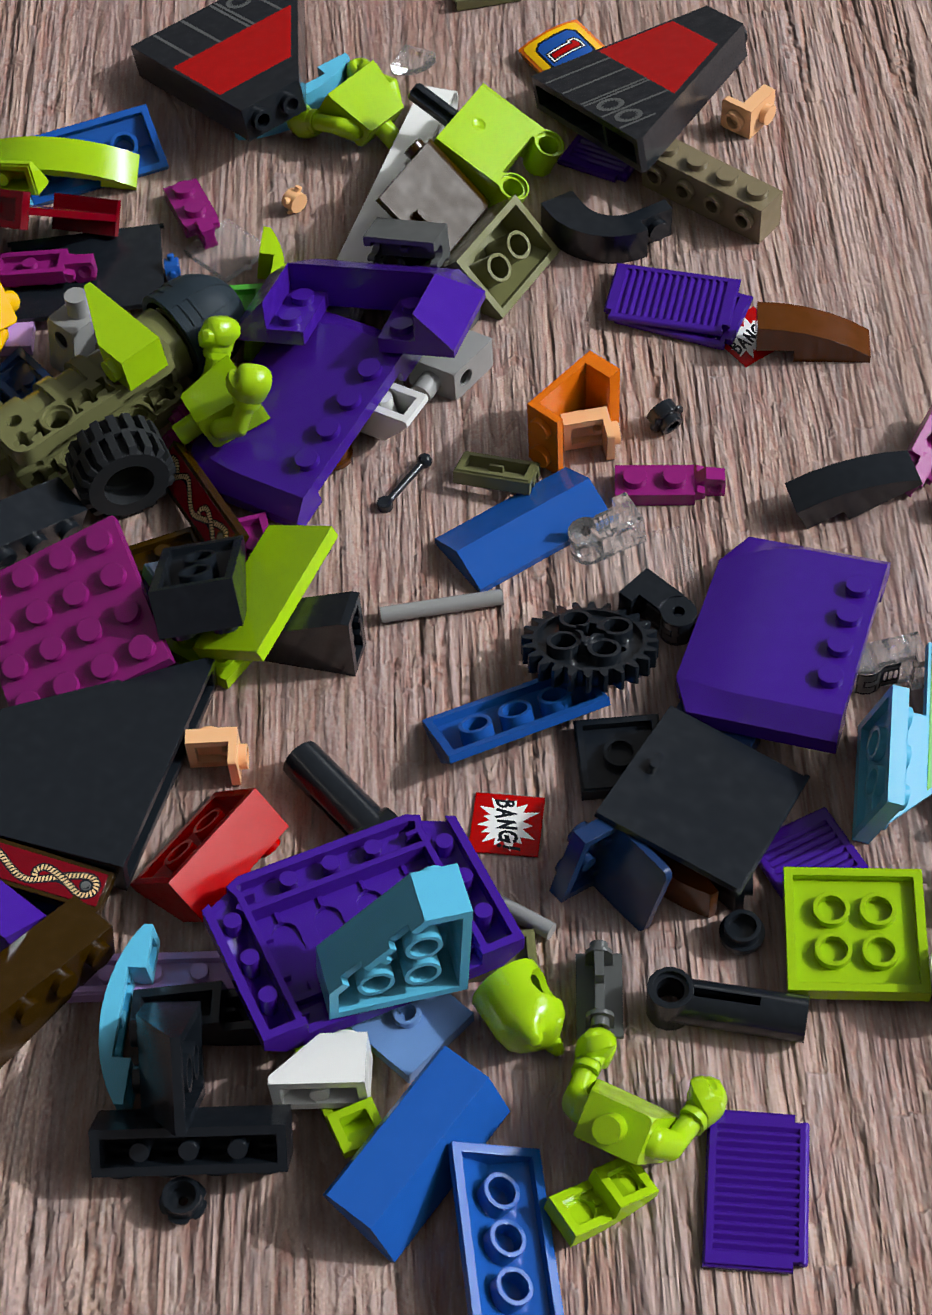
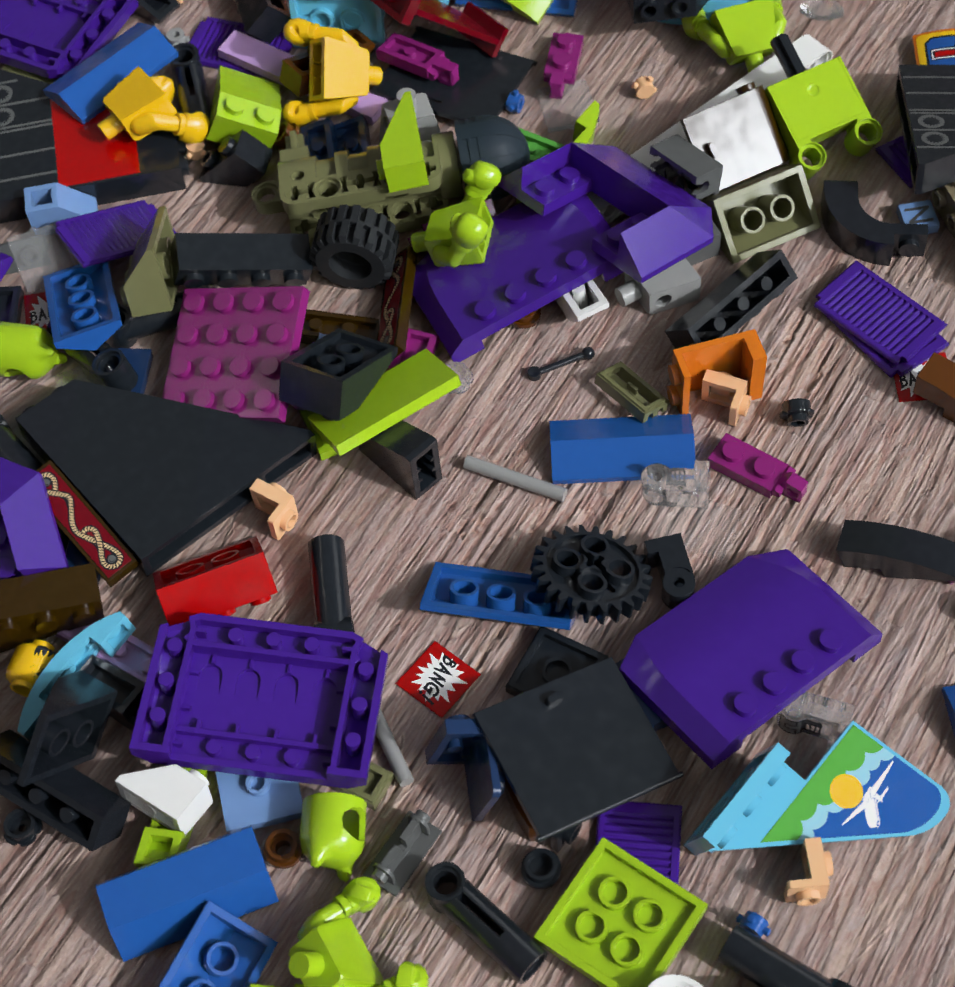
camera: 35 degrees right, 5 degrees up
medium azure brick [316,863,473,1020] -> none
none -> yellow head [5,639,56,697]
none -> reddish brown plate [263,829,303,869]
none -> black brick [665,249,798,349]
none -> medium blue tile [896,200,940,234]

